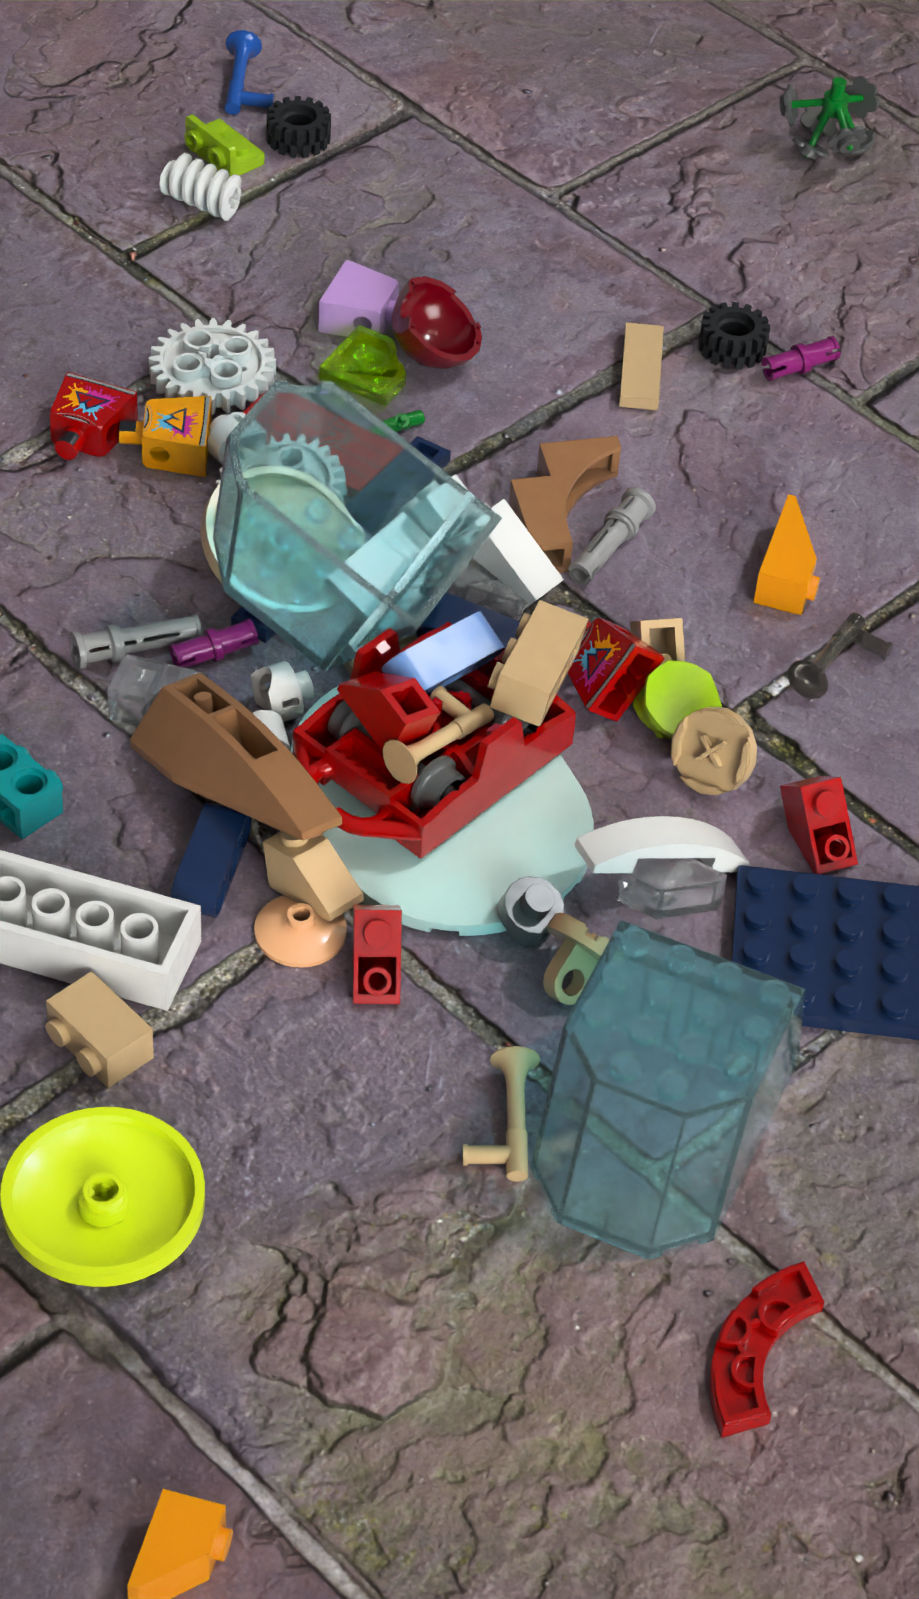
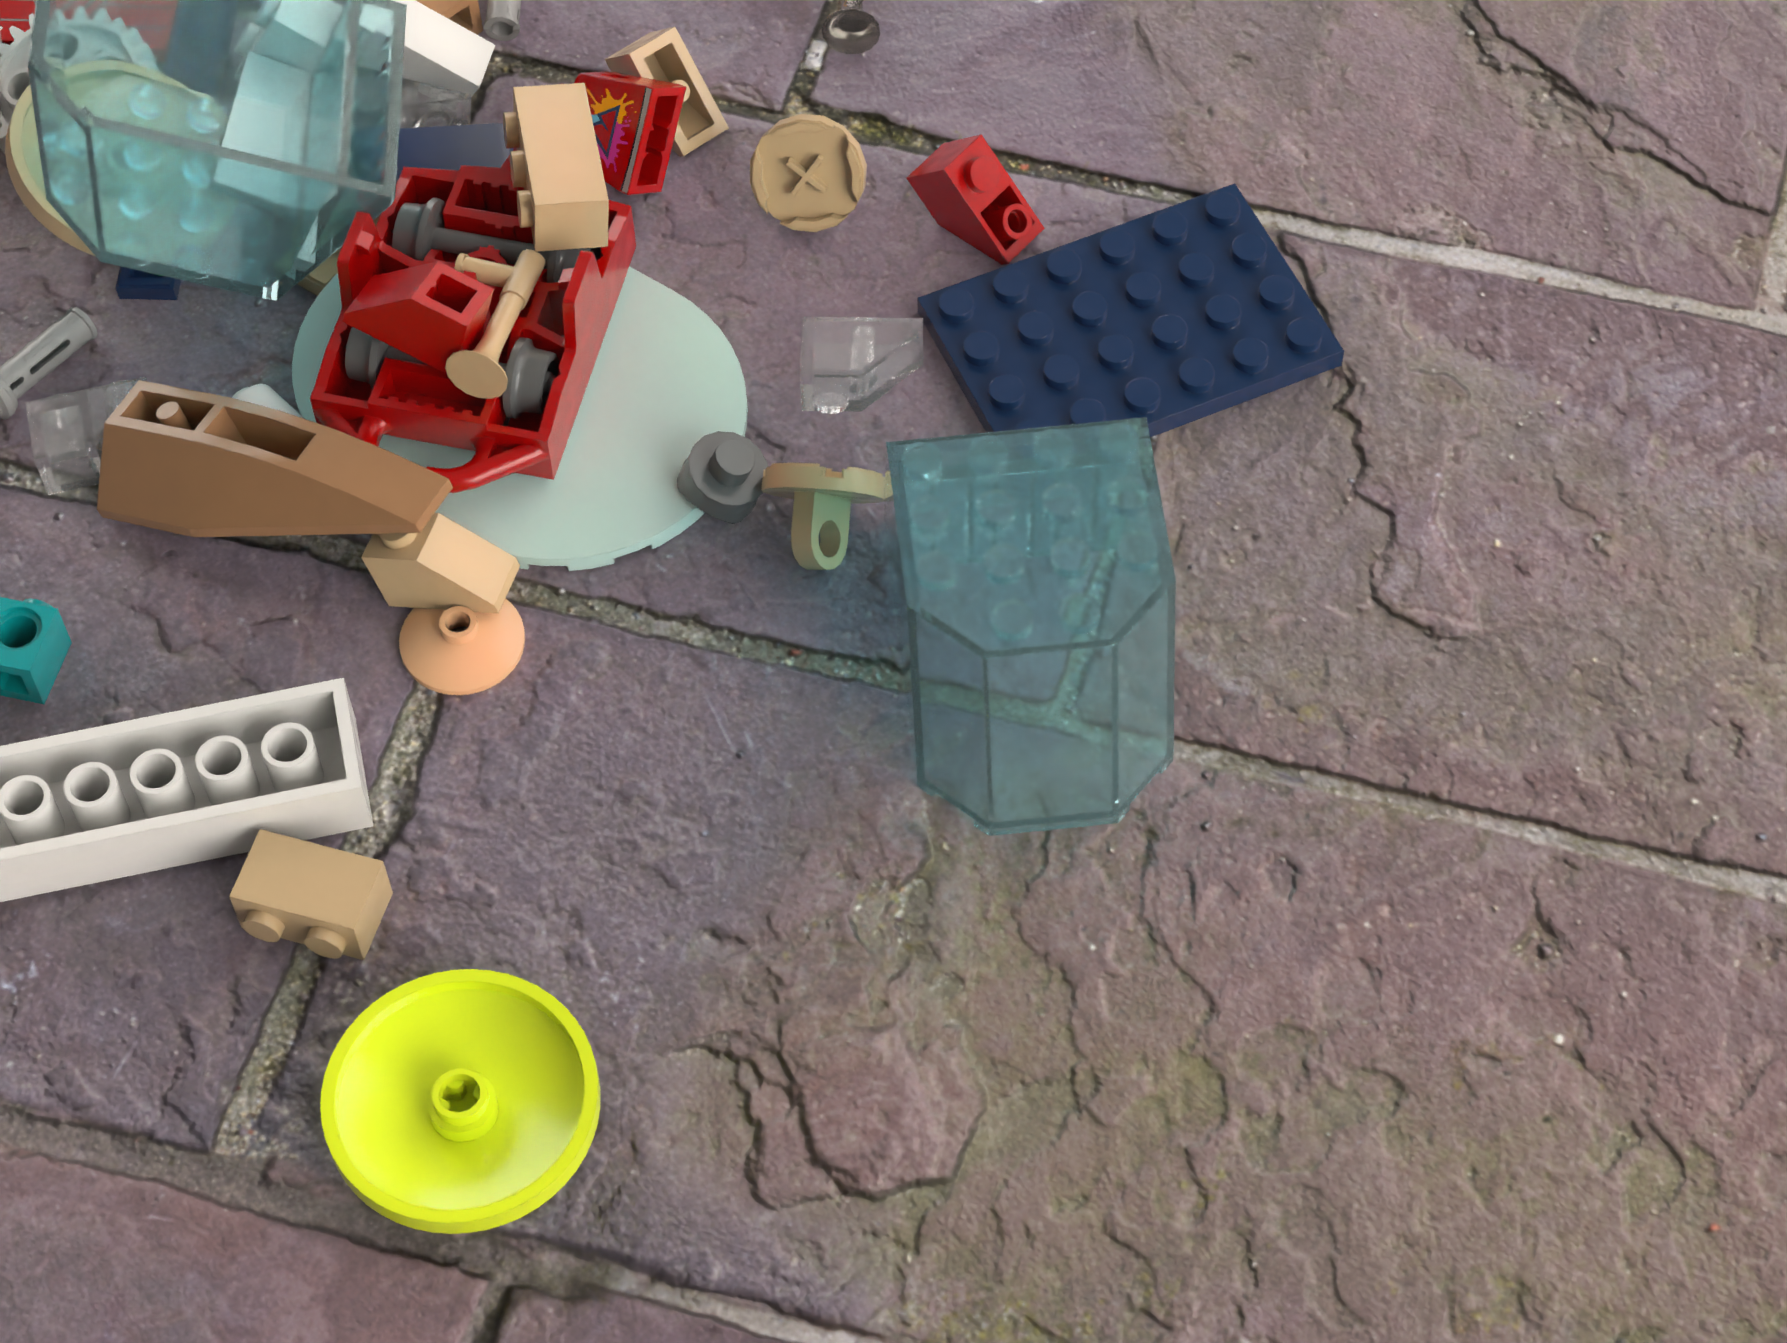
camera: 25 degrees left, 10 degrees up
magenta pin [169,619,259,671] -> none
dark blue beam [170,802,252,918] -> none
white piece [251,661,314,722] -> none
red slope [352,905,402,1004] -> none
beam [381,611,505,696] -> none
tan piece [463,1046,540,1182] -> none
white slope [574,816,751,873] -> none
lime hat [633,660,722,740] -> none
red tile [709,1261,824,1438] -> none

